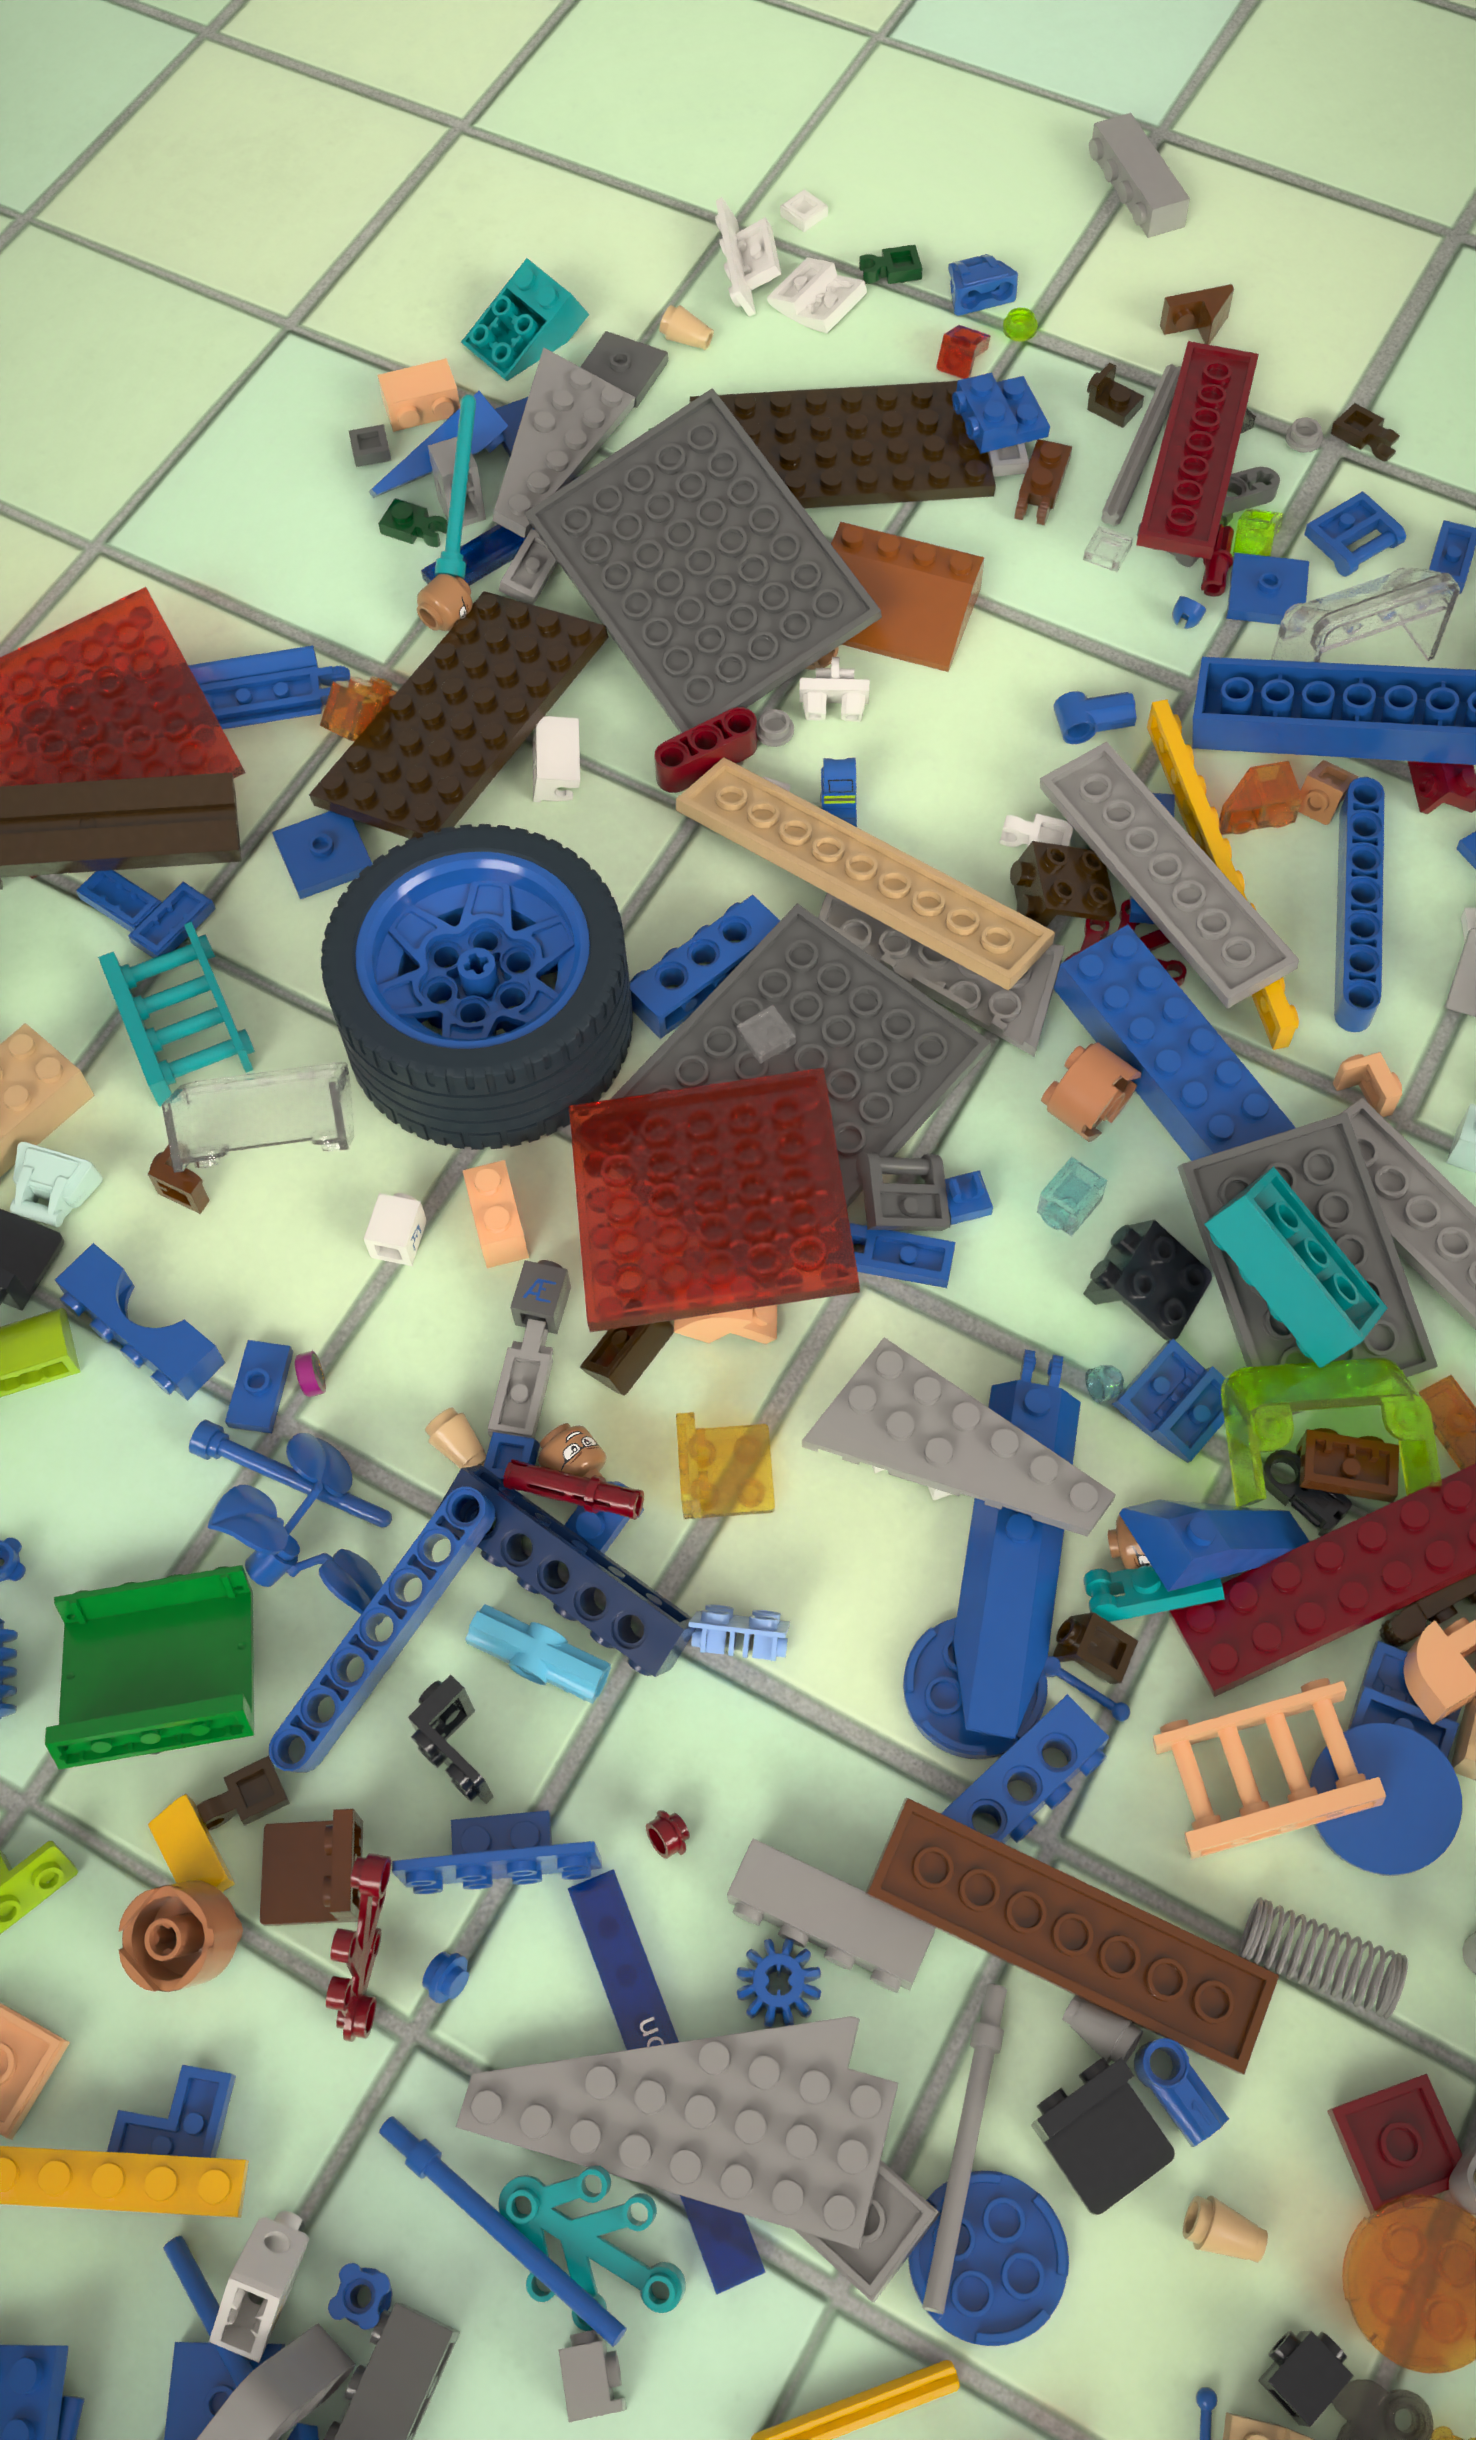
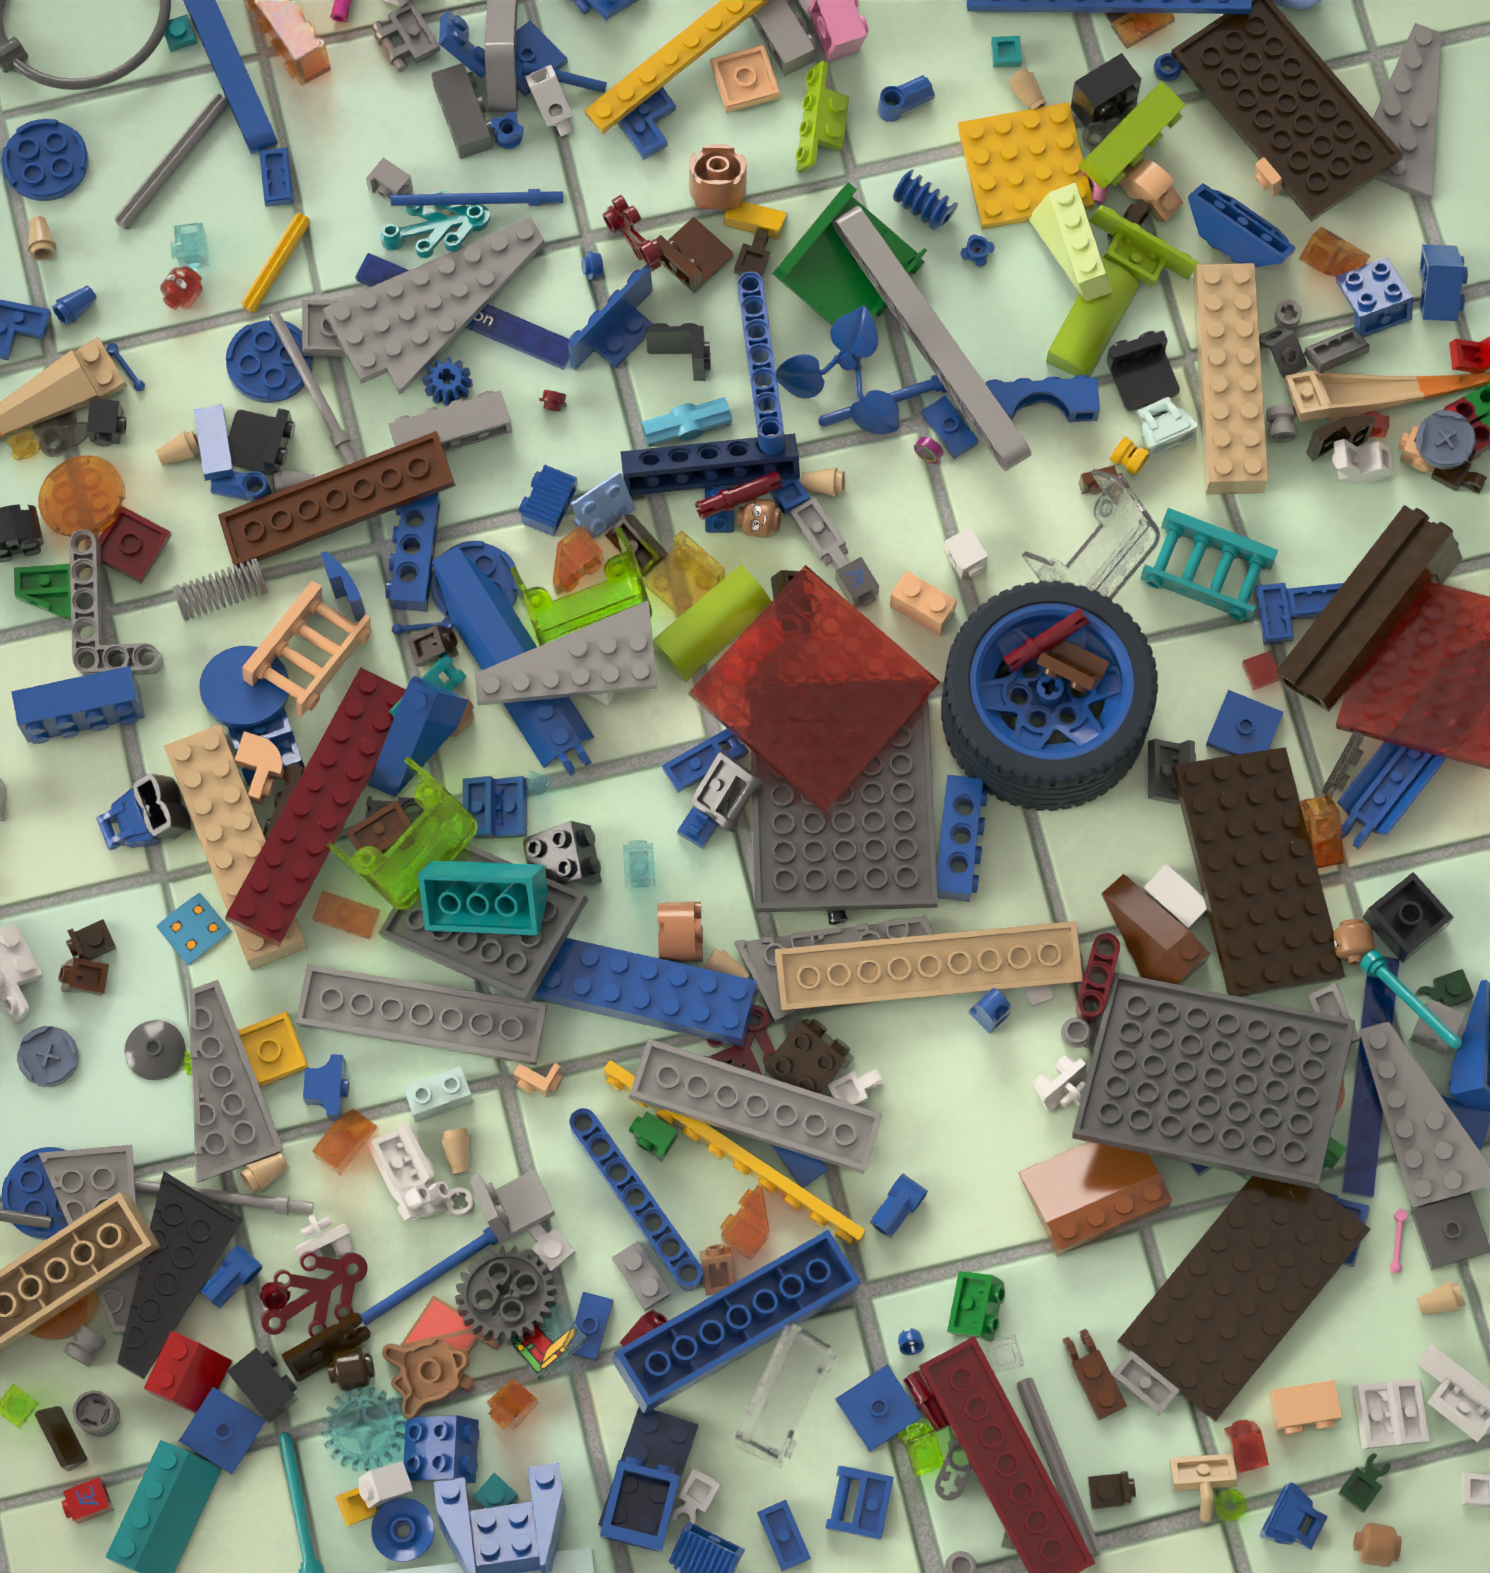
camera: 135 degrees right, 10 degrees up
clear tile [737,1005,796,1064] -> none
blue plate [952,372,1050,453] -> none
none -> tile [194,404,234,481]
none -> blue slope [321,551,366,622]
none -> clear neon green windscreen [510,527,652,646]
none -> blue brick [519,465,578,536]
none -> clear orange slope [553,525,604,596]
none -> dark brown slope [605,514,670,577]
none -> light grey plate [612,1241,671,1311]
none -> green brick [629,1111,678,1162]
none -> lime brick [653,564,773,682]
none -> tan cone [703,948,750,978]
none -> light grey beam [832,206,1031,471]
none -> green bracket [947,1271,1005,1342]
none -> dark red pin [1003,608,1090,673]
none -> reddish brown bracket [1037,639,1110,693]
none -> reddish brown wedge [1101,874,1210,985]
none -> yellow wheel [1110,436,1150,476]
none -> tan plate [1170,1454,1237,1522]
none -> clear red plate [1242,651,1280,690]
none -> light nougat brick [1269,1380,1342,1435]
none -> clear smoke plate [1322,730,1365,798]
none -> medium nougat head [1353,1523,1402,1567]
none -> black brick [1363,872,1454,963]
none -> bright pink hinge [1390,1209,1407,1273]

